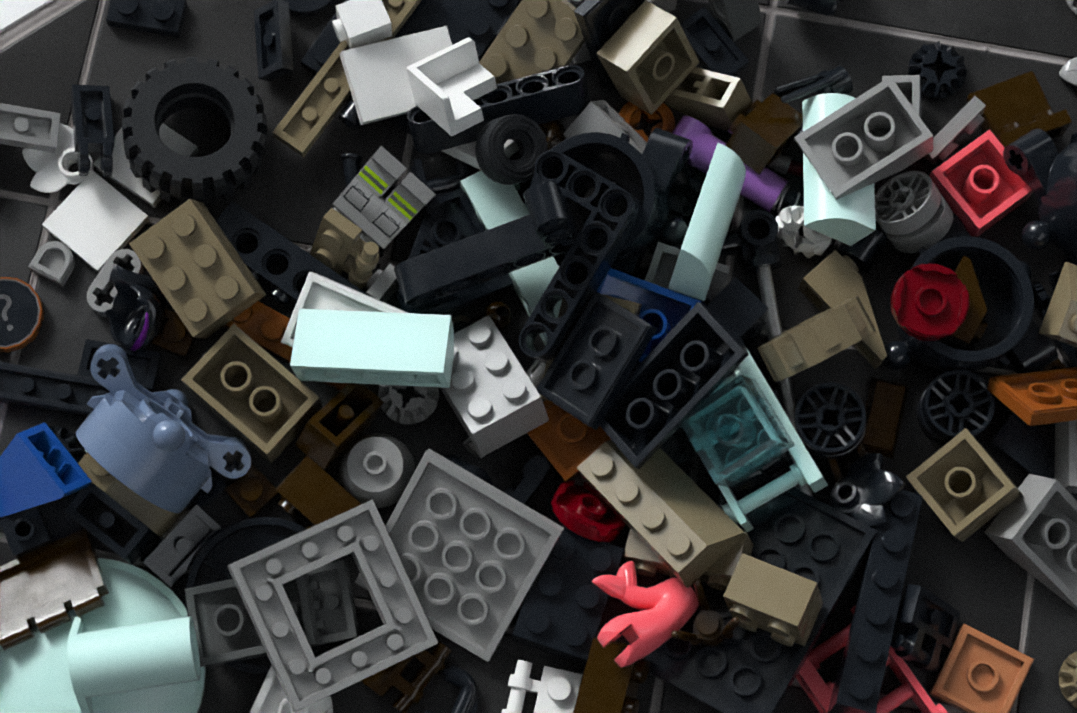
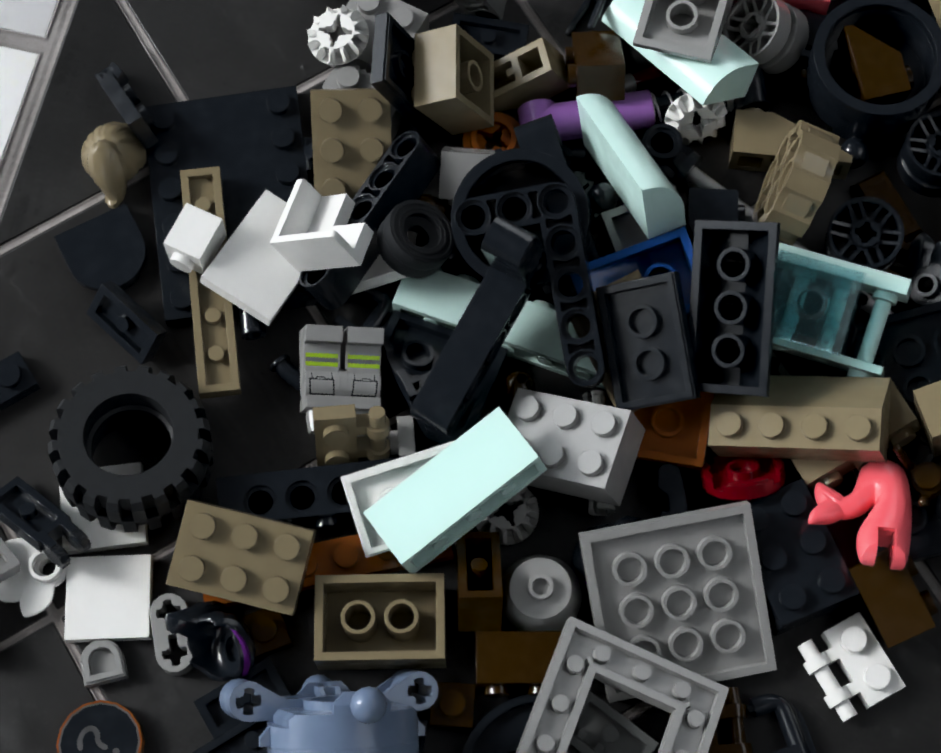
camera: 35 degrees left, 5 degrees down
dark red tile [891,264,970,341] -> none

